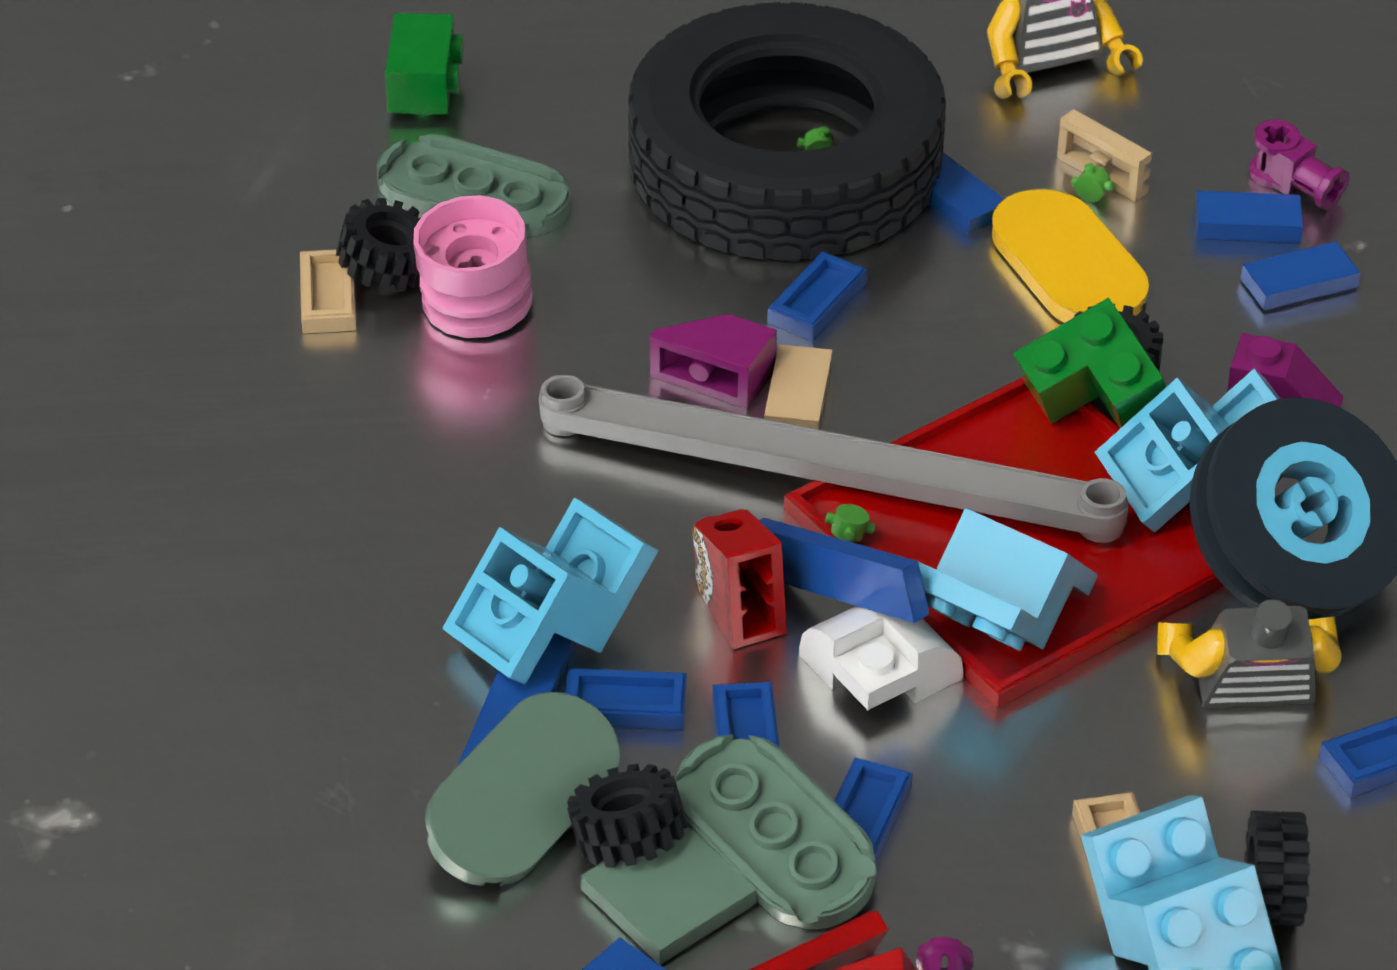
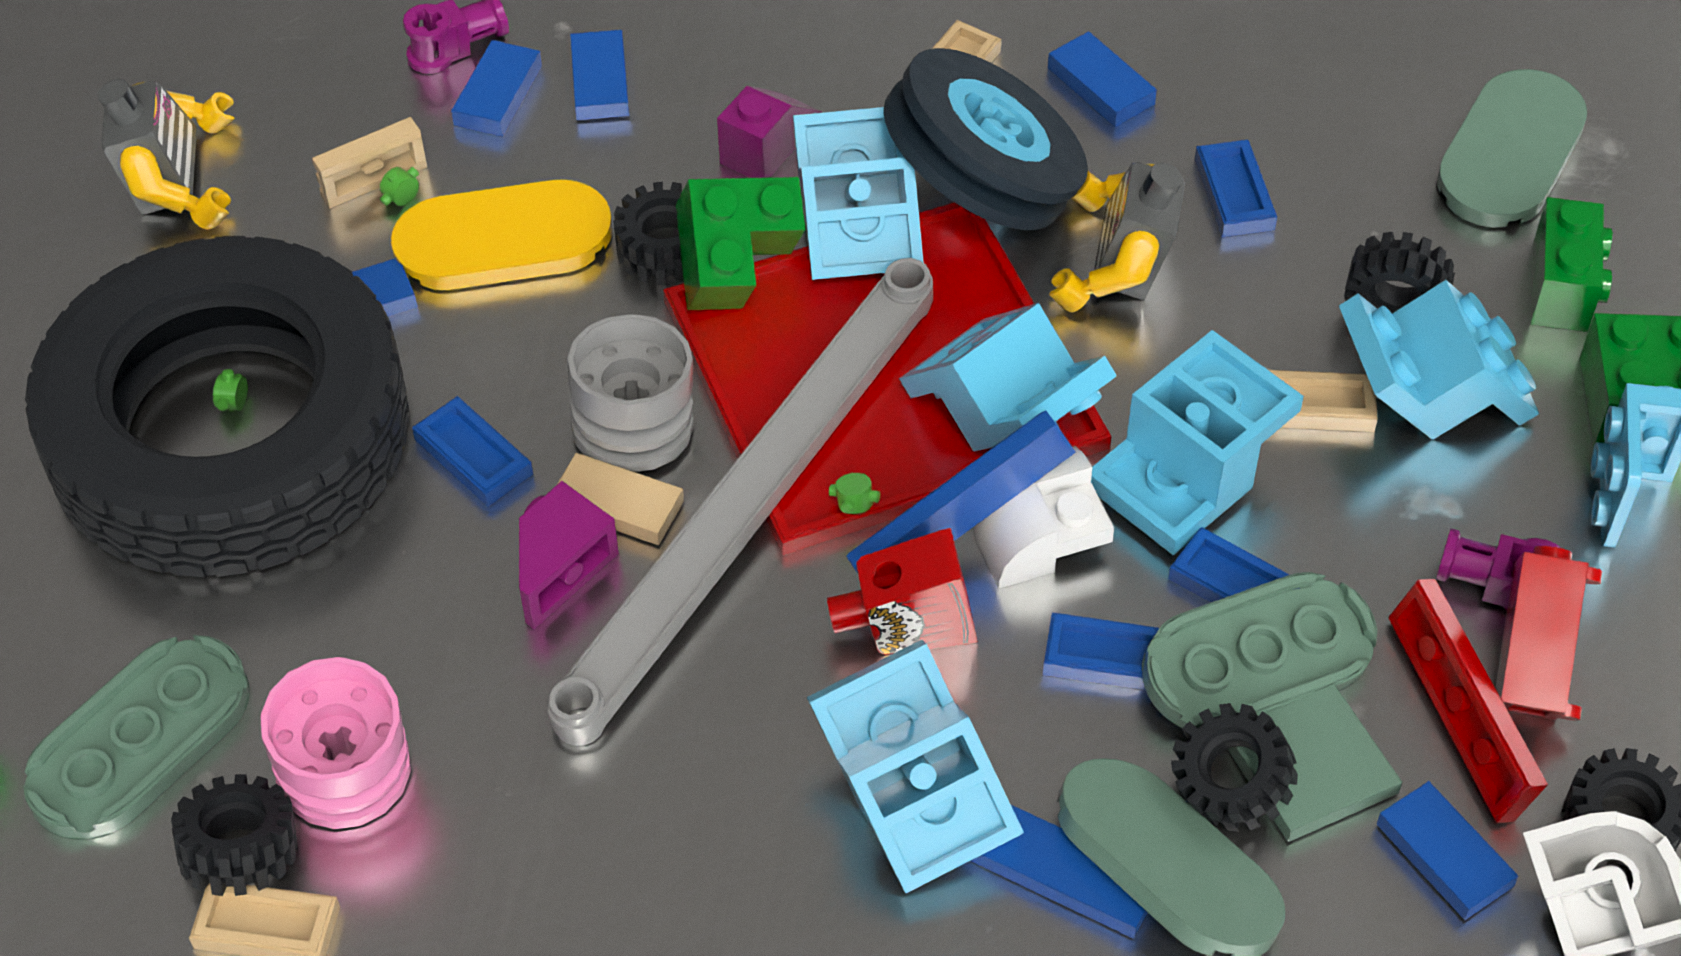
camera: 75 degrees left, 10 degrees up
blue tile [566,668,687,731] -> none
none -> light grey wheel [567,314,693,472]
none -> medium azure bracket [1091,330,1304,555]

